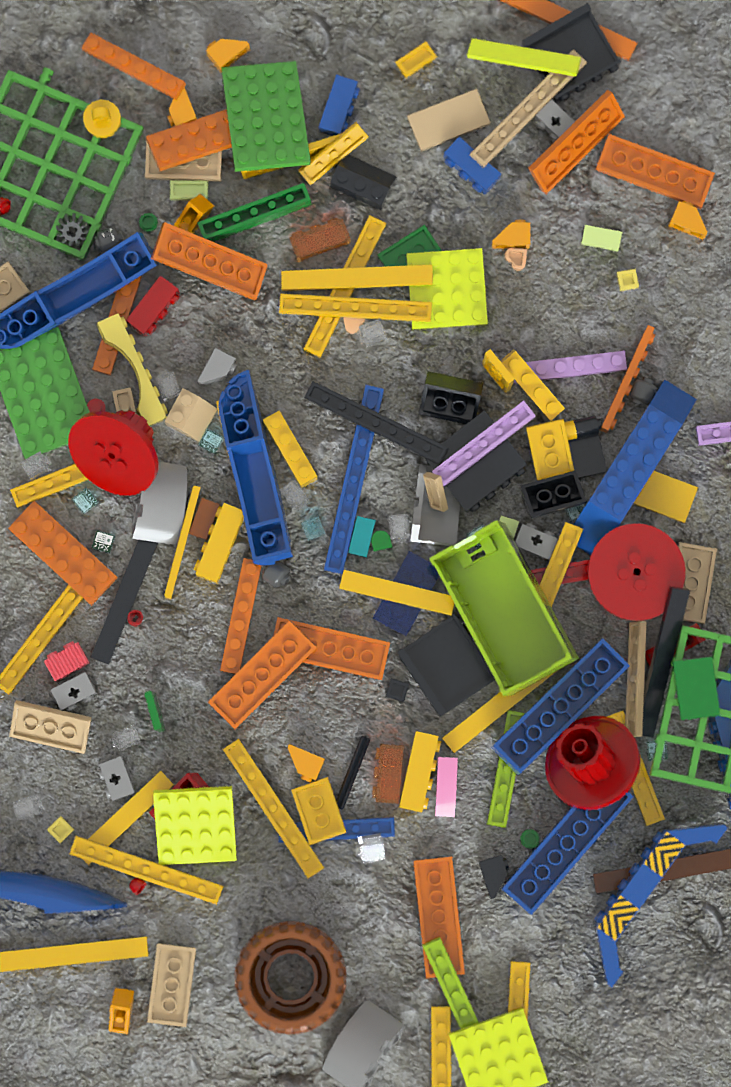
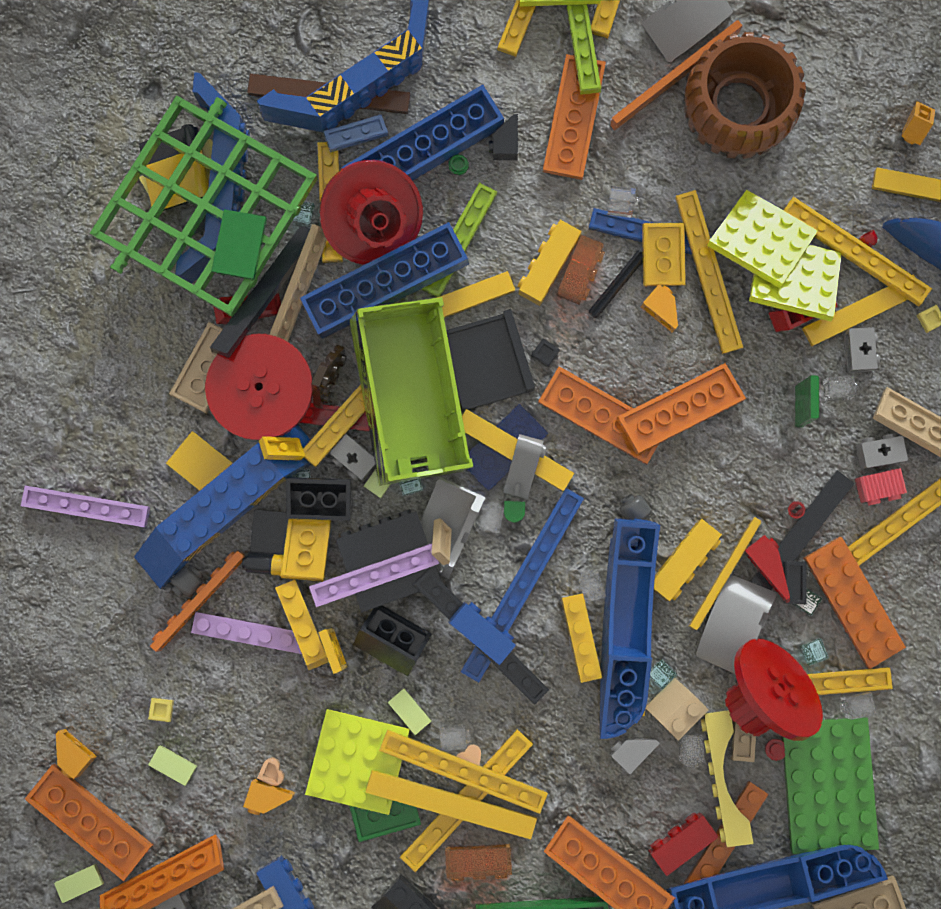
camera: 155 degrees left, 0 degrees up
tan plate [147,943,196,1027] -> none
dark orange tile [189,498,220,541] -> none
orange plate [220,558,262,674] -> none
clear light blue plate [301,516,326,541] -> none
teal tile [348,516,376,558] -> none
bright pink slope [435,757,458,817] -> none
none -> yellowish green tile [54,863,104,903]
none -> yellow plate [259,437,305,460]
none -> dark brown plate [311,345,347,409]
none -> medium blue tile [324,115,388,152]
none -> yellowish green tile [388,688,432,735]
none -> blue brick [448,602,516,665]
none -> light grey door [503,434,547,499]
none -> orange tile [610,20,743,131]
none -> plate [707,190,818,288]
none -> red slope [745,535,790,604]
none -> black tile [783,561,807,604]

